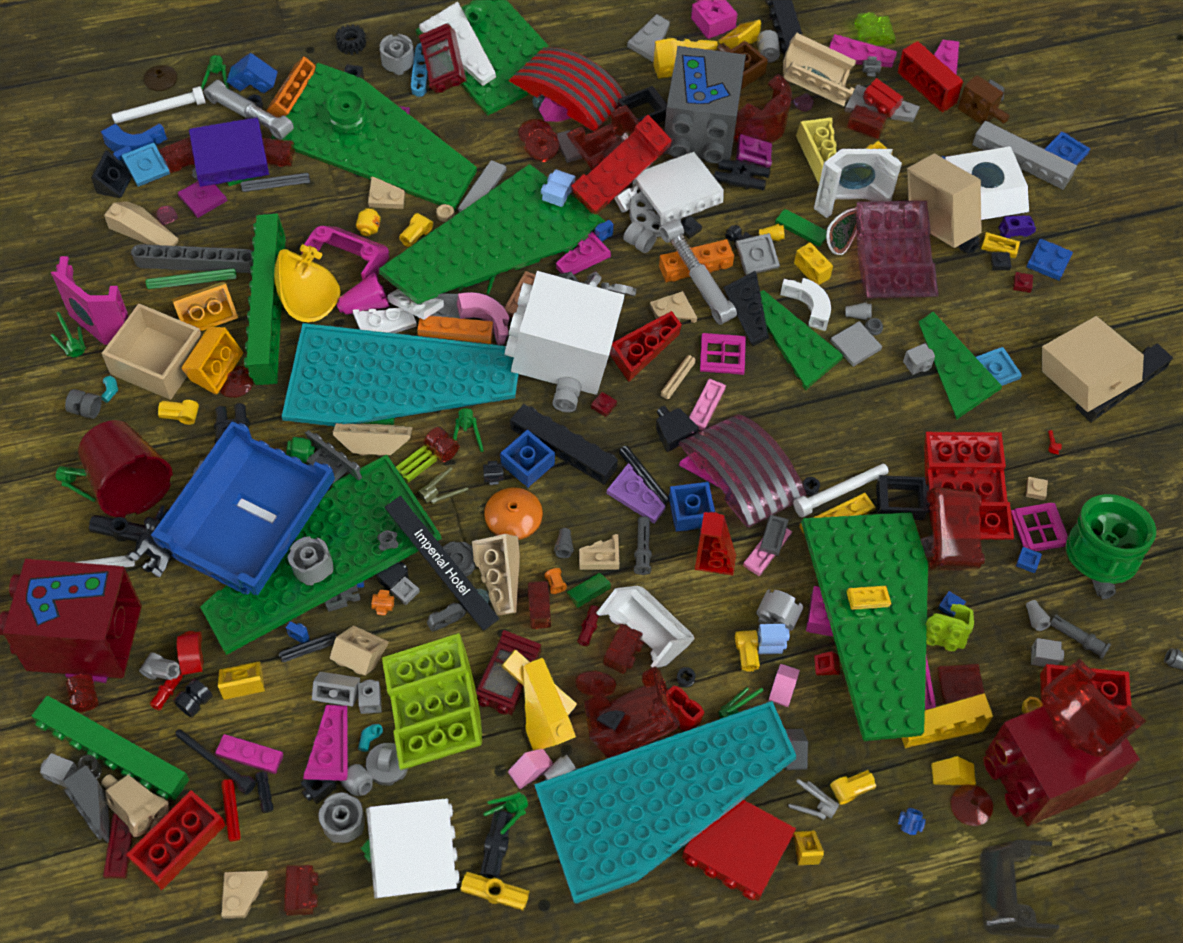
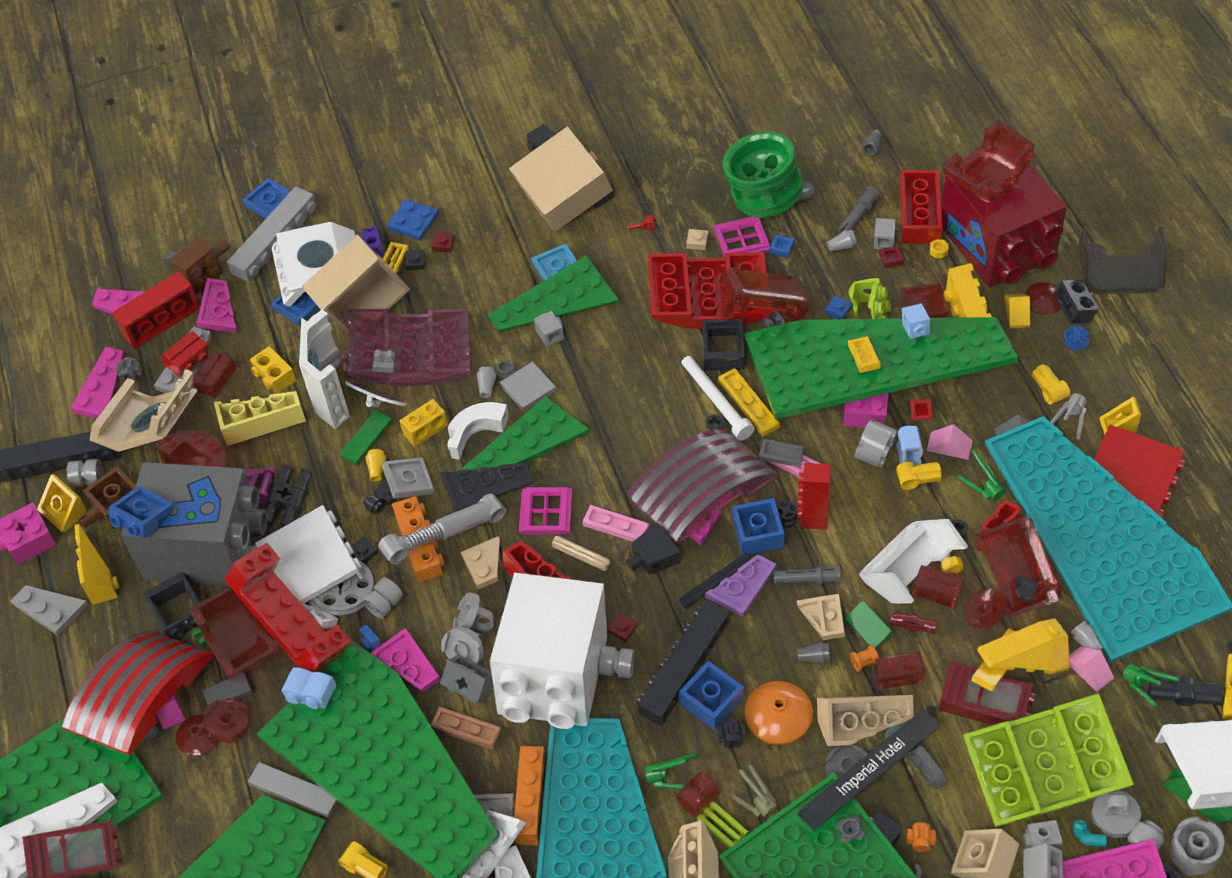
camera: 85 degrees left, 5 degrees down
light grey plate [391,577,420,605] -> none
tan tile [436,204,454,222] -> none
bright pink arch [456,293,509,345] -> none
clear neon green plate [855,12,896,46] -> none
none -> blue plate [109,486,174,539]
none -> dark pink wing [197,278,236,333]
none -> light grey tile [373,350,395,373]
none -> dark red plate [879,245,904,268]
none -> light blue brick [902,303,930,339]
none -> yellow tile [941,556,964,576]
none -> black brick [1054,280,1099,324]

